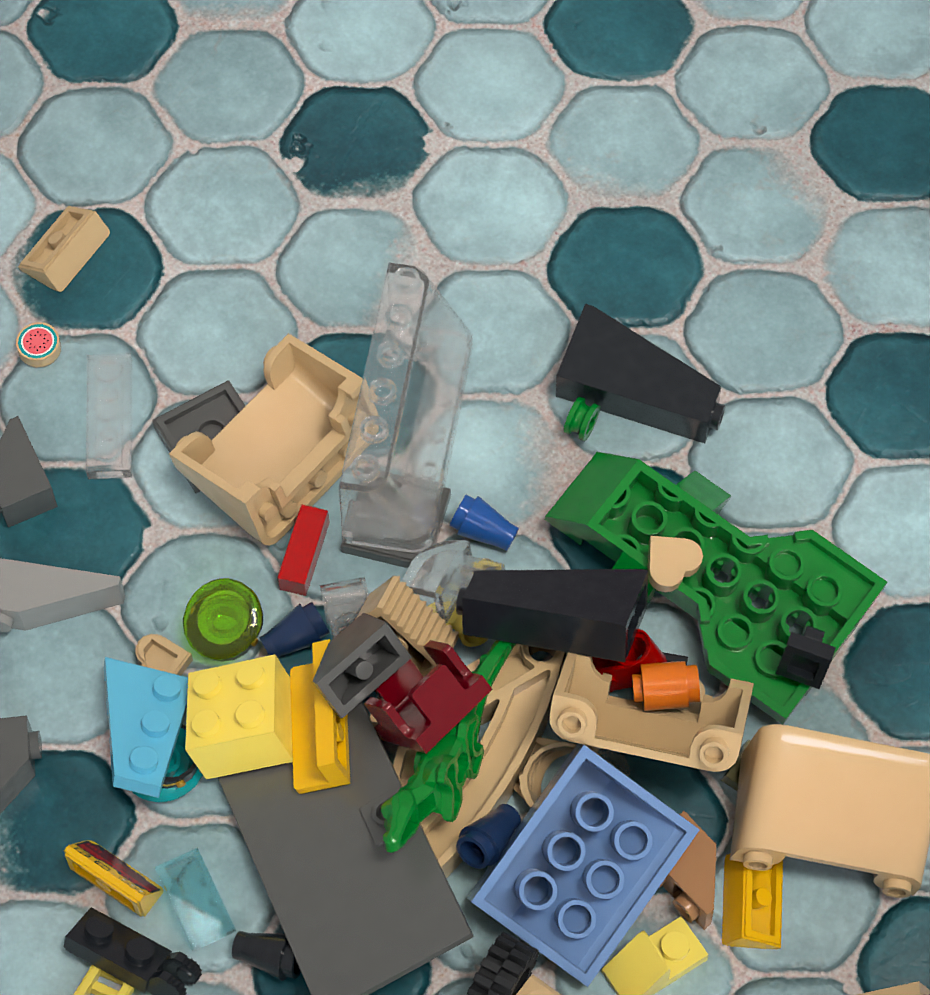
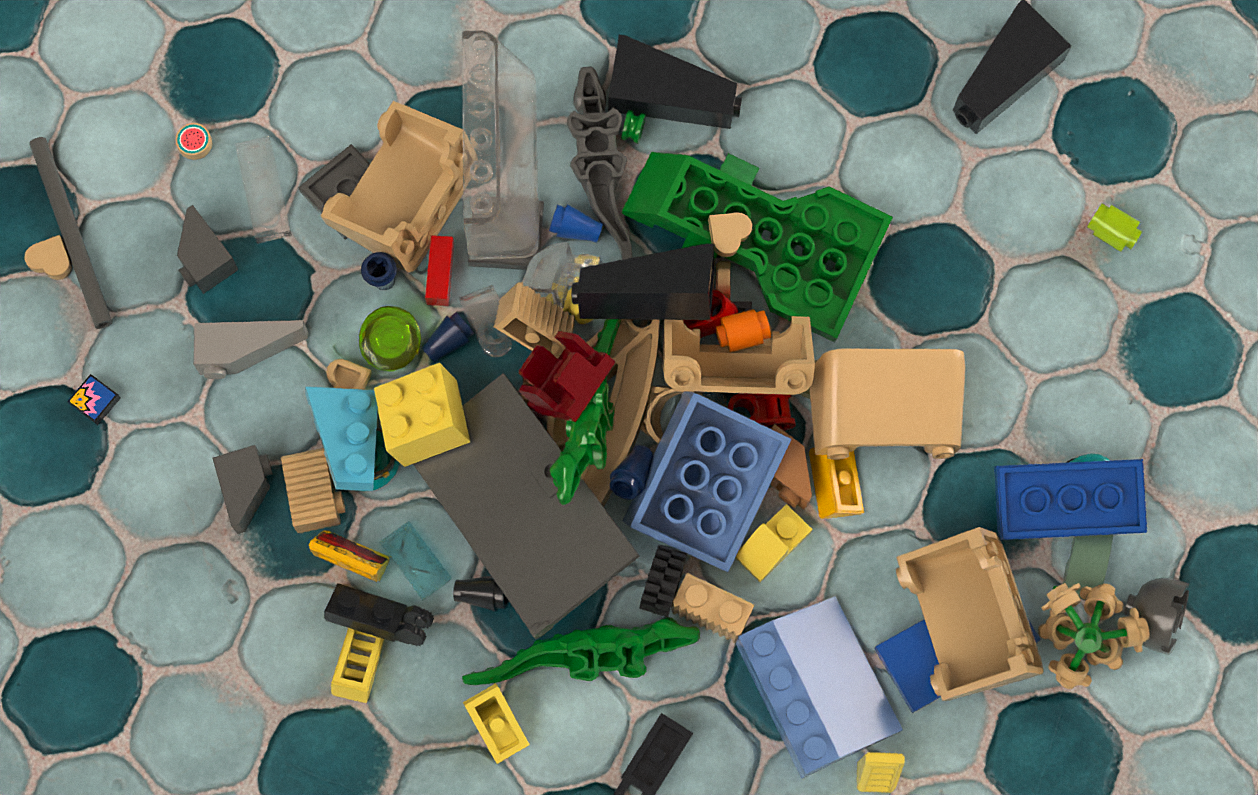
camera: 15 degrees left, 10 degrees up
tan slope [18,206,110,292] -> none
yellow panel [290,639,350,794] -> none
dark grey slope [312,613,412,718] -> none
black tile [775,625,836,689] -> none
none -> tan brick [281,448,345,533]
none -> dark blue cone [361,252,397,291]
none -> dark grey animal [567,66,632,260]
none -> tan tile [716,261,731,301]
none -> red piece [727,393,796,431]

